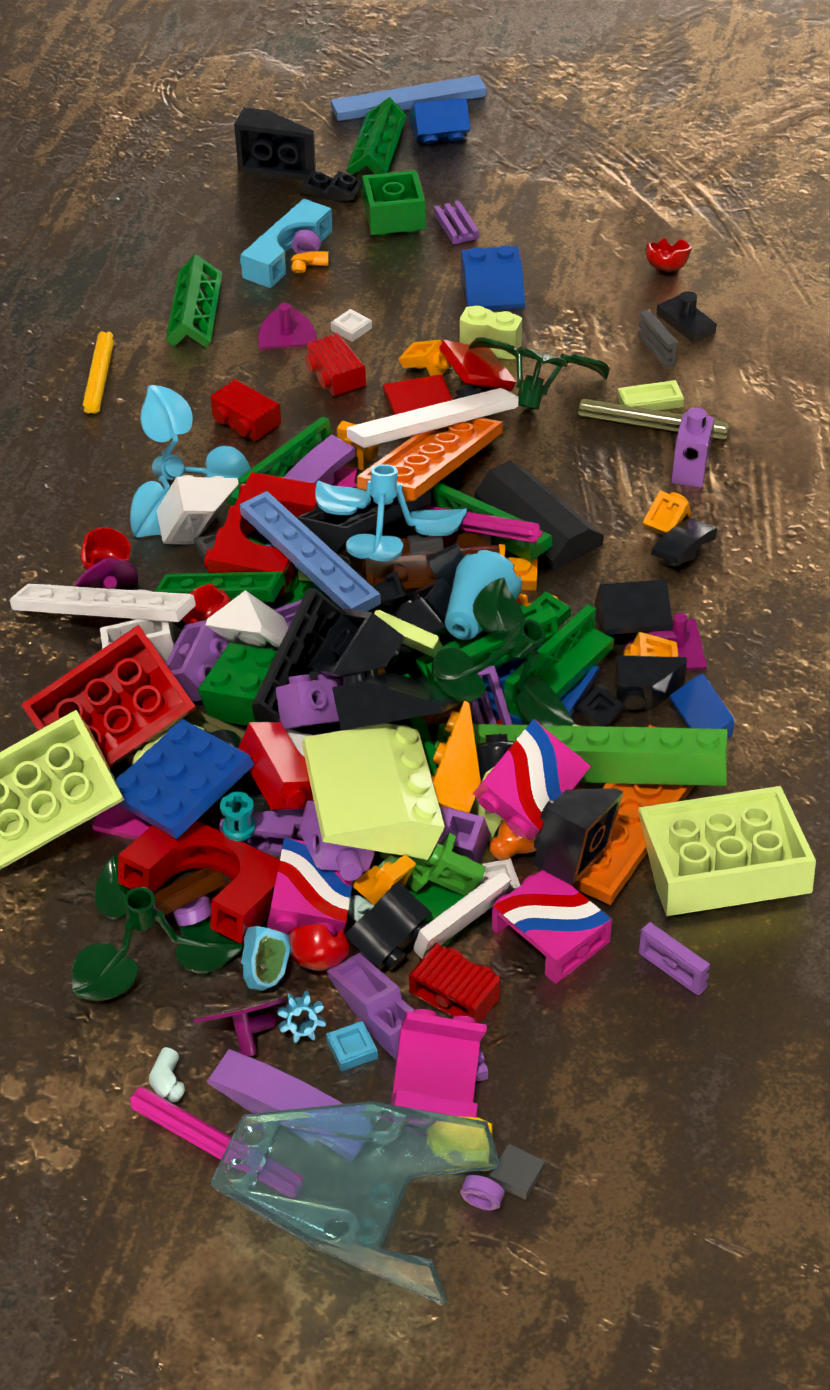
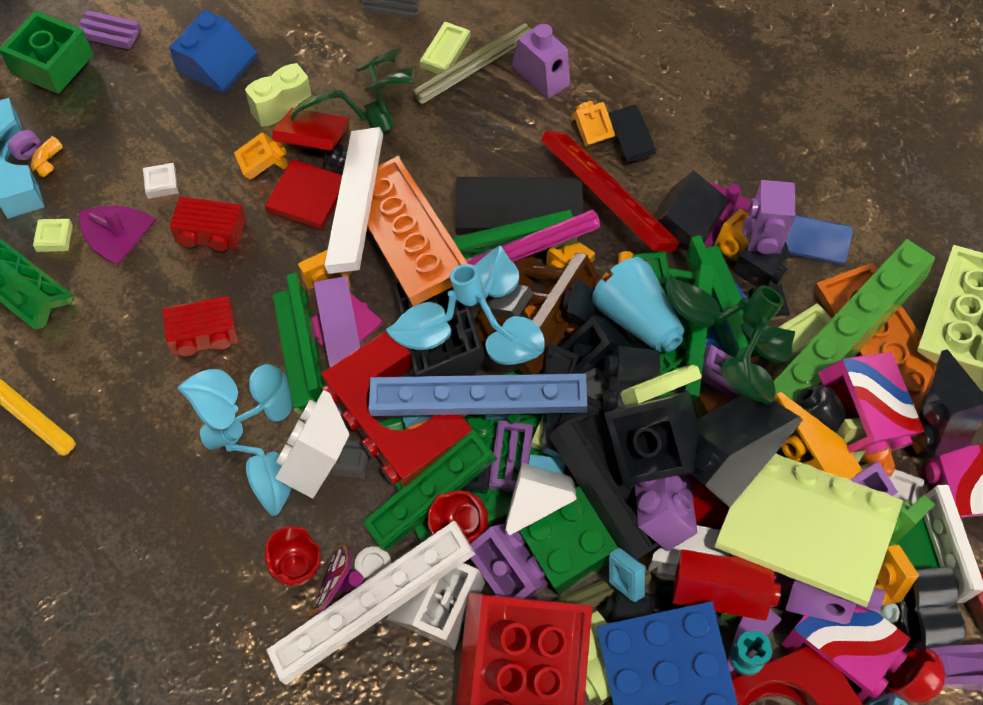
camera: 55 degrees left, 15 degrees up
none -> yellowish green tile [33,219,73,252]
none -> red tile [541,131,679,252]
none -> medium azure tile [609,548,645,602]
none -> medium lavender brick [743,180,795,254]

